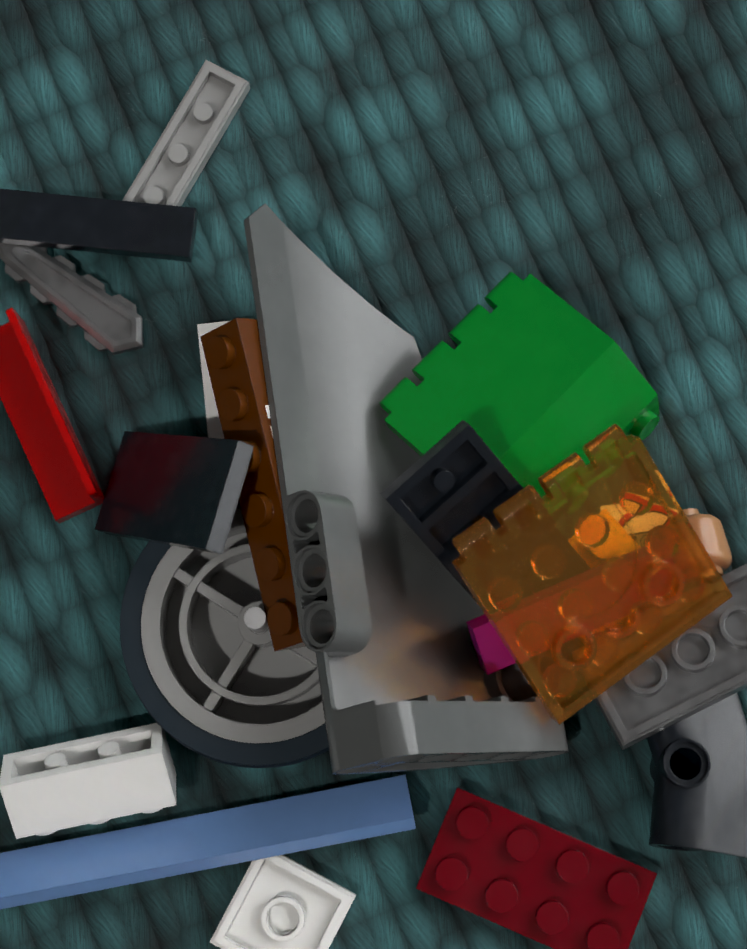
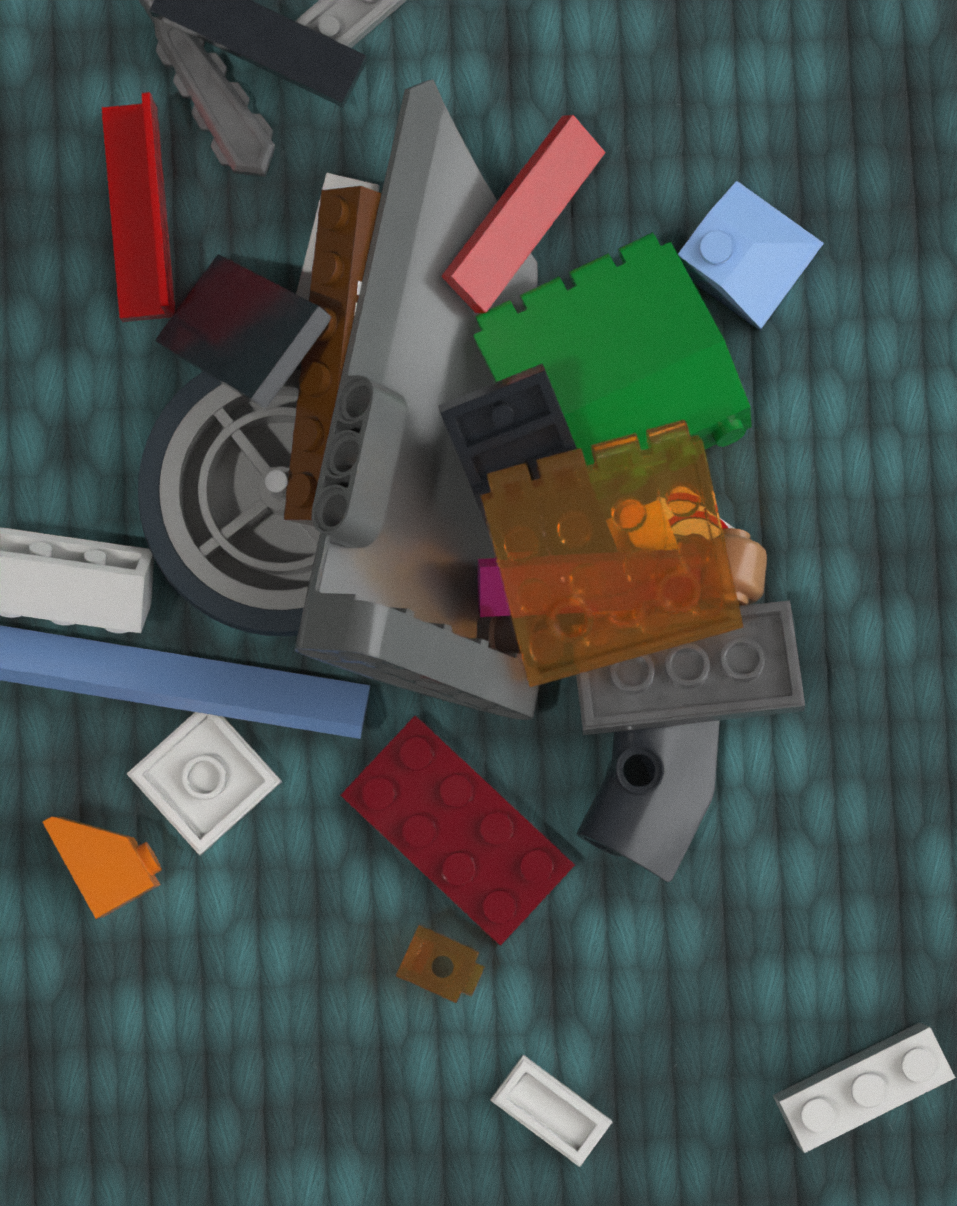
camera: 20 degrees right, 5 degrees up
none -> tile [441,115,606,313]
none -> light blue slope [678,181,824,330]

